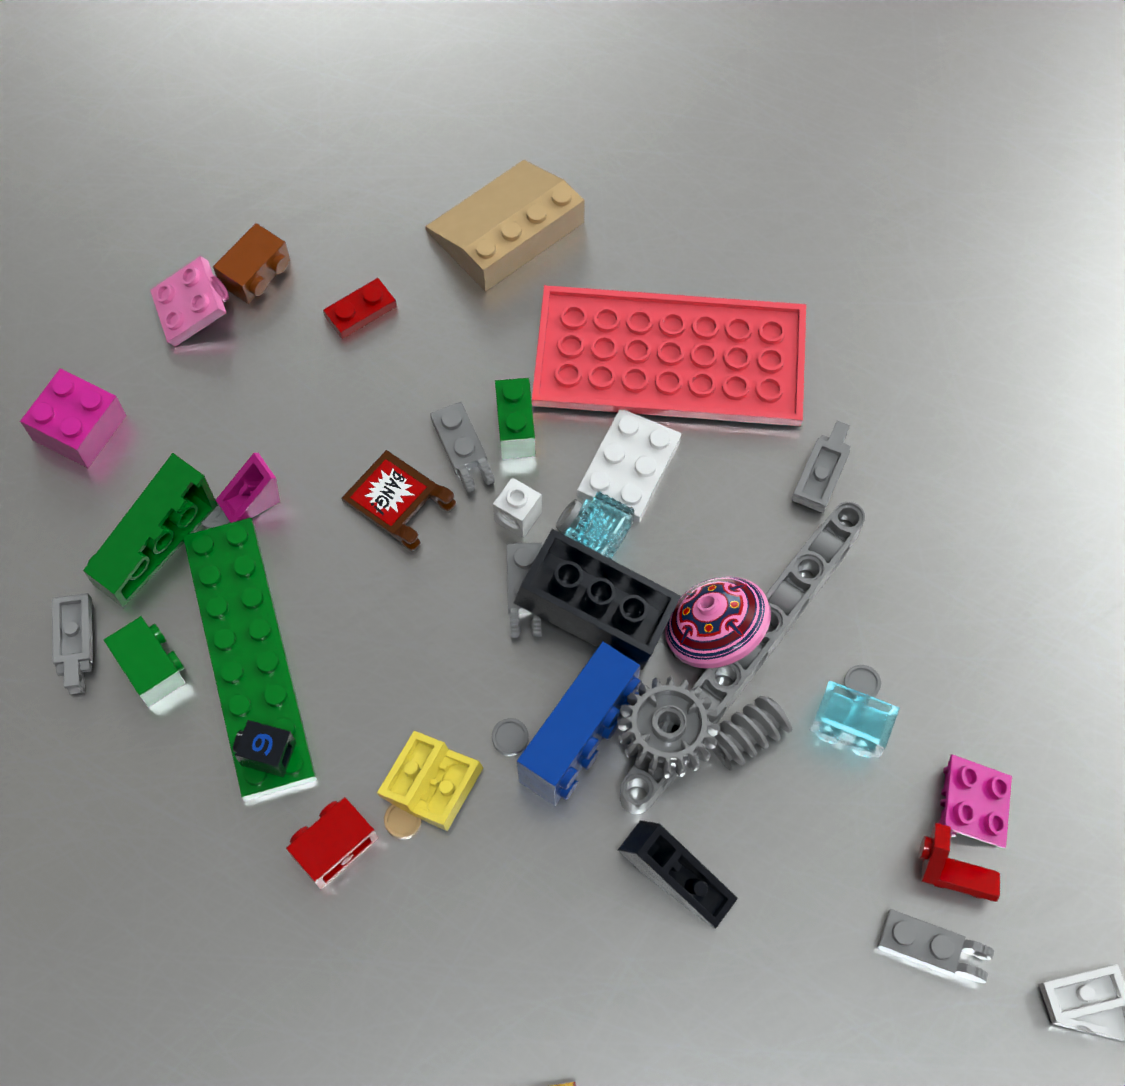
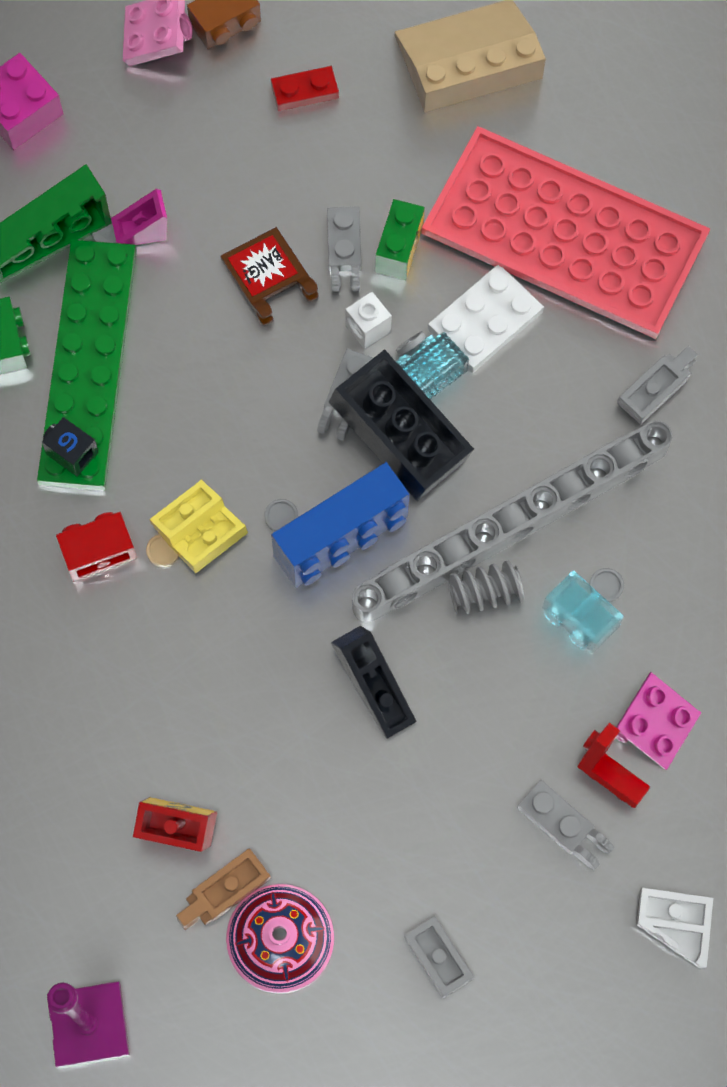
camera: 20 degrees right, 5 degrees up
light grey gear [617,676,720,779] -> none
dish [665,576,771,668] -> none

